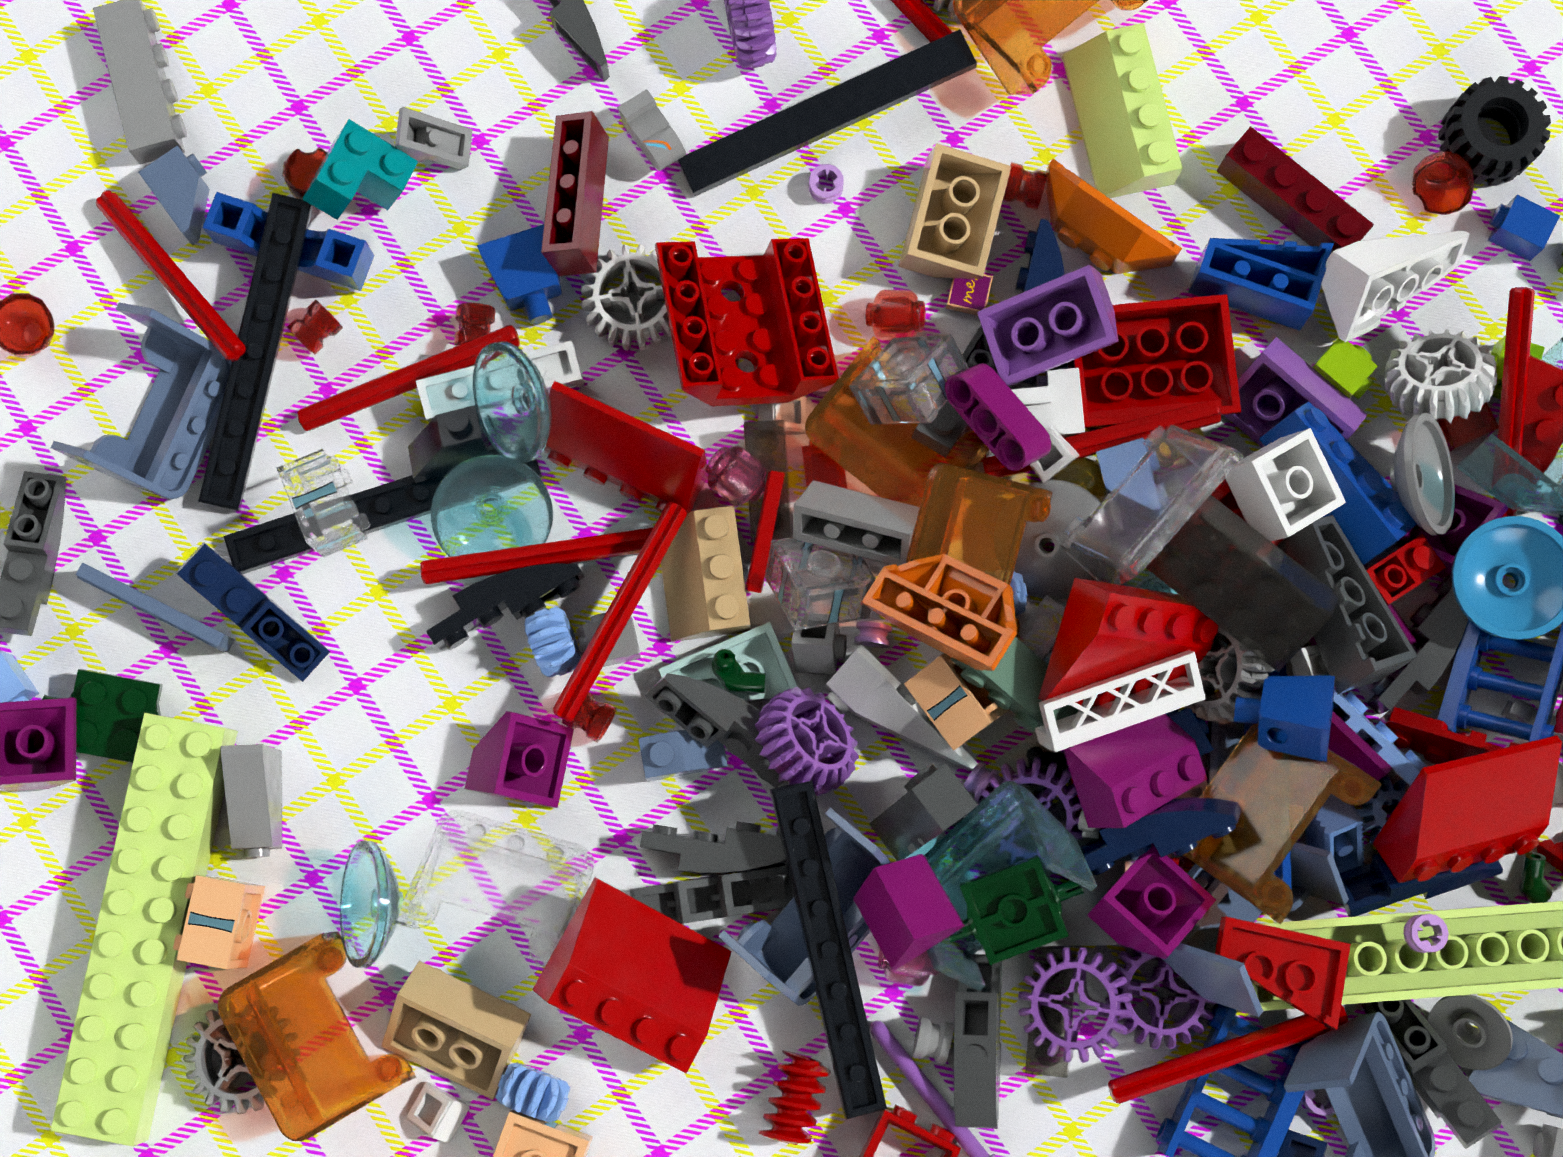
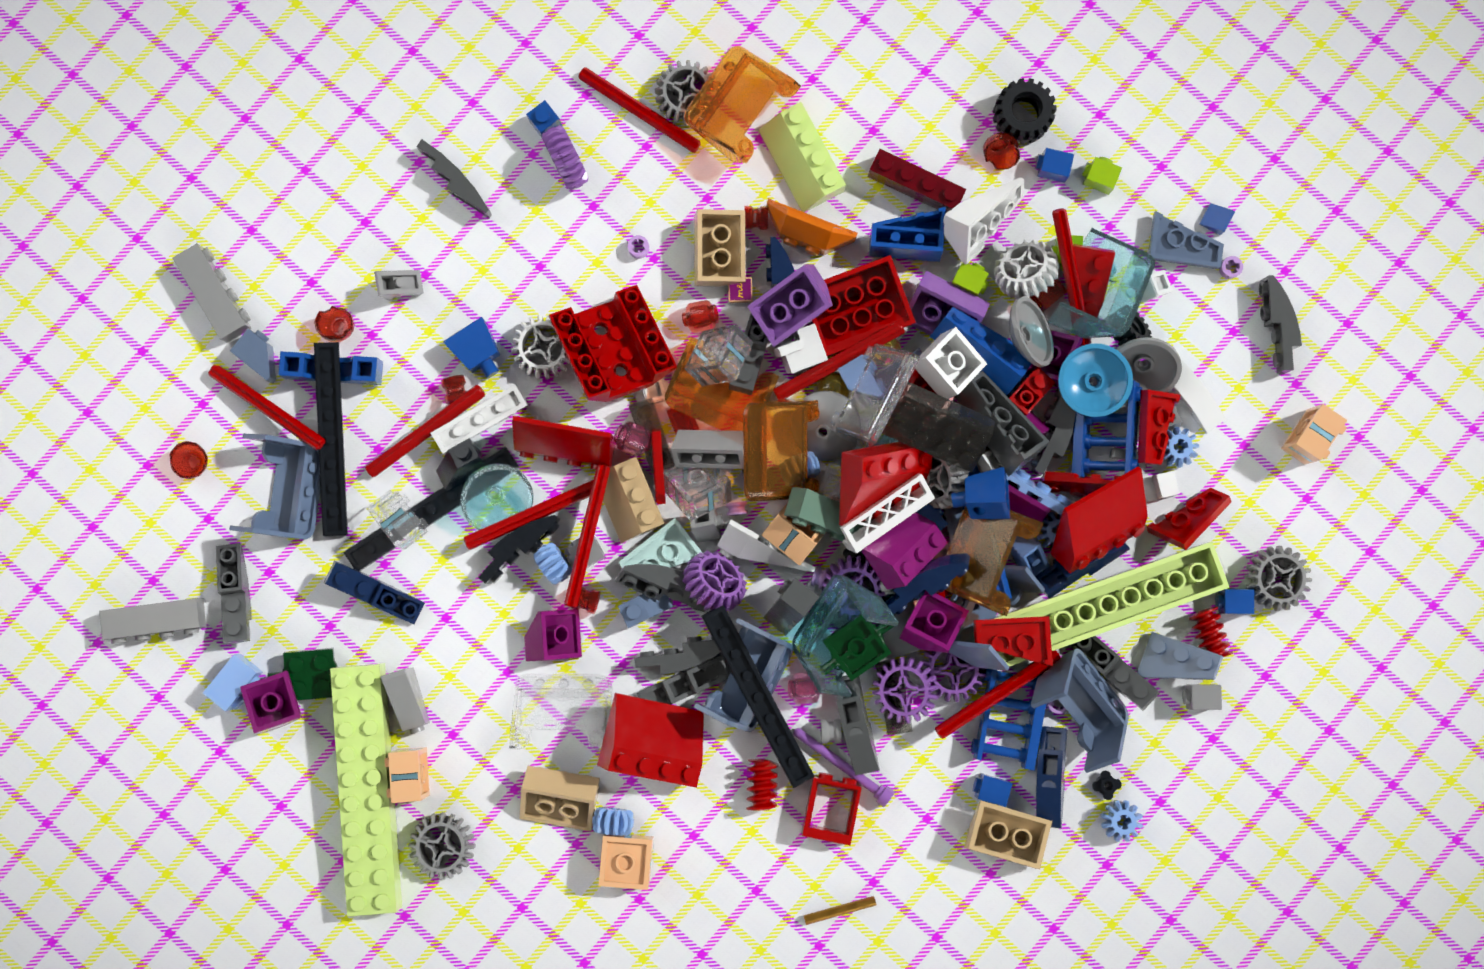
camera: 15 degrees left, 5 degrees up
sand blue tile [75,562,235,653] -> none
clear orange windscreen [218,931,416,1141] -> none
clear red wheel [287,299,343,355] -> none
teal brick [302,119,418,220] -> none
clear light blue dish [340,841,404,968] -> none
white slope [405,1081,469,1143] -> none
clear light blue dish [473,341,552,464] -> none
dark red brick [541,111,609,276] -> none
light grey leg [617,89,686,171] -> none
black tile [678,29,977,196] -> none
dark green arm [711,649,766,693] -> none
magenta slope [853,854,965,971] -> none
orange wedge [861,554,1017,671] -> none
magenta beam [945,363,1051,471] -> none
white slope [1030,425,1080,483] -> none
lavender bush [1403,914,1449,953] -> none
light grey dish [1428,995,1513,1070] -> none
dark green arm [1519,852,1553,903] -> none

